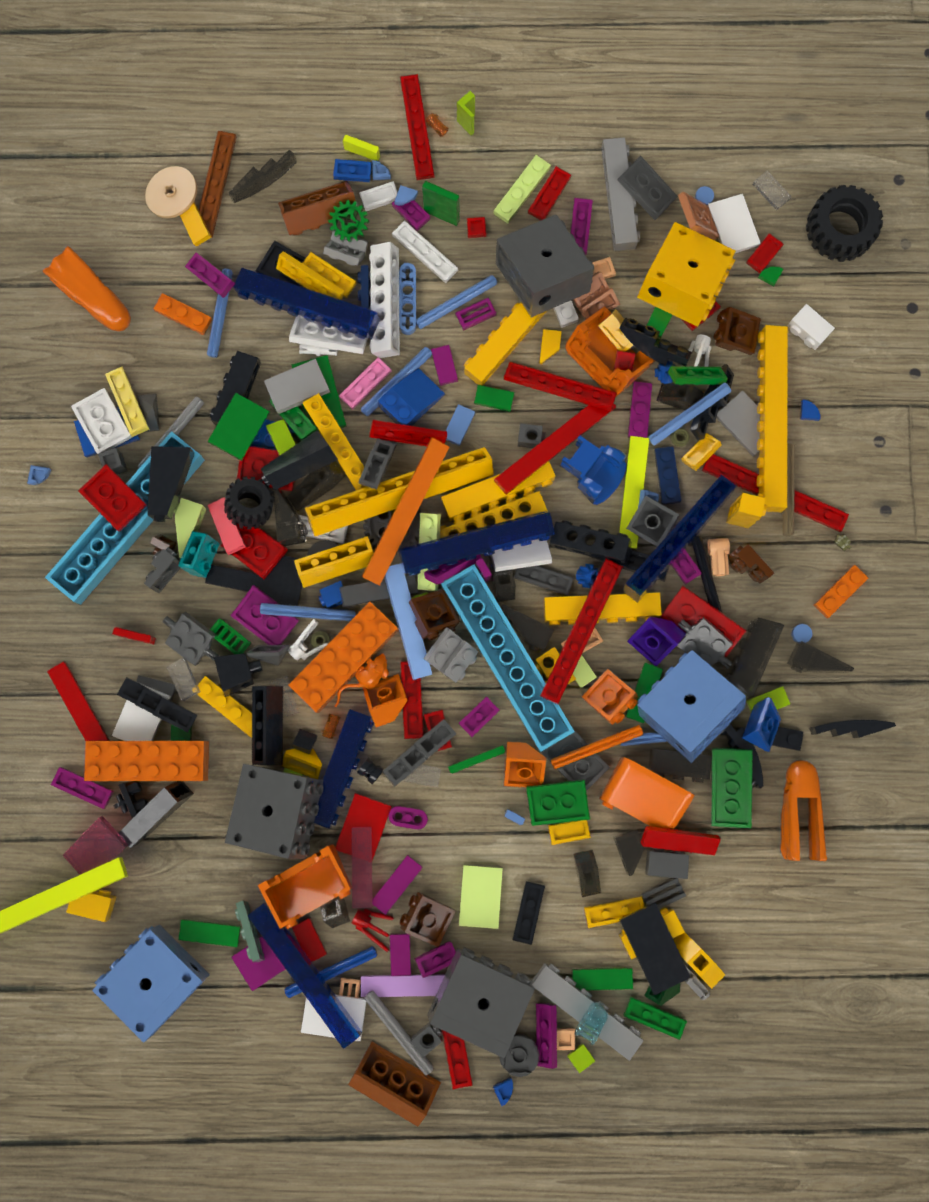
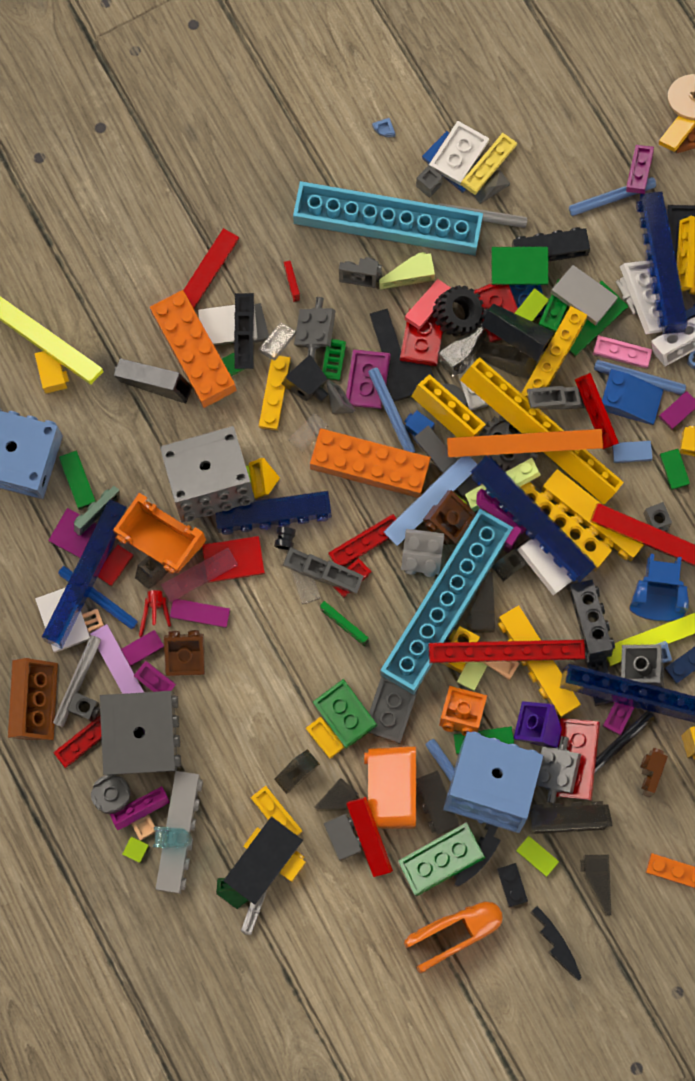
camera: 65 degrees right, 5 degrees down
orange piece [43,246,131,332] -> none
magenta plate [51,767,114,809] -> none
clear pink tile [63,816,128,875] -> none
red tile [78,464,147,532] -> none
black hips [113,781,148,818] -> none
black slope [147,446,194,522] -> none
reddish brown tile [150,534,177,555] -> none
orange plate [153,293,212,335] -> none
teal brick [178,531,220,578] -> none
black brick [252,686,283,766] -> none
white plant [288,619,328,661] -> none
black tile [292,729,318,754] -> none
olive plate [311,631,330,651] -> none
clear orange pin [321,714,341,740] -> none
orange animal [335,653,389,707] -> none
orange slope [362,674,407,727] -> none
magenta plate [389,806,428,830] -> none
magenta plate [458,696,500,737] -> none
yellowish green tile [459,865,503,929] -> none
blue tile [493,1077,513,1106] -> none
orange slope [504,742,546,787] -> none
medium blue tile [504,809,525,825] -> none
black tile [512,881,545,945] -> none
dark grey tile [514,566,574,596] -> none
orange axle [551,725,643,769] -> none
green tile [572,968,633,991] -> none
blue gear [576,564,599,588] -> none
green tile [623,996,687,1040] -> none
dark grey tile [642,878,686,909] -> none
yellow slope [673,933,725,989] -> none
light nougat piece [707,538,730,576] -> none
blue slope [742,697,781,752] -> none
medium blue tile [791,624,812,644] -> none

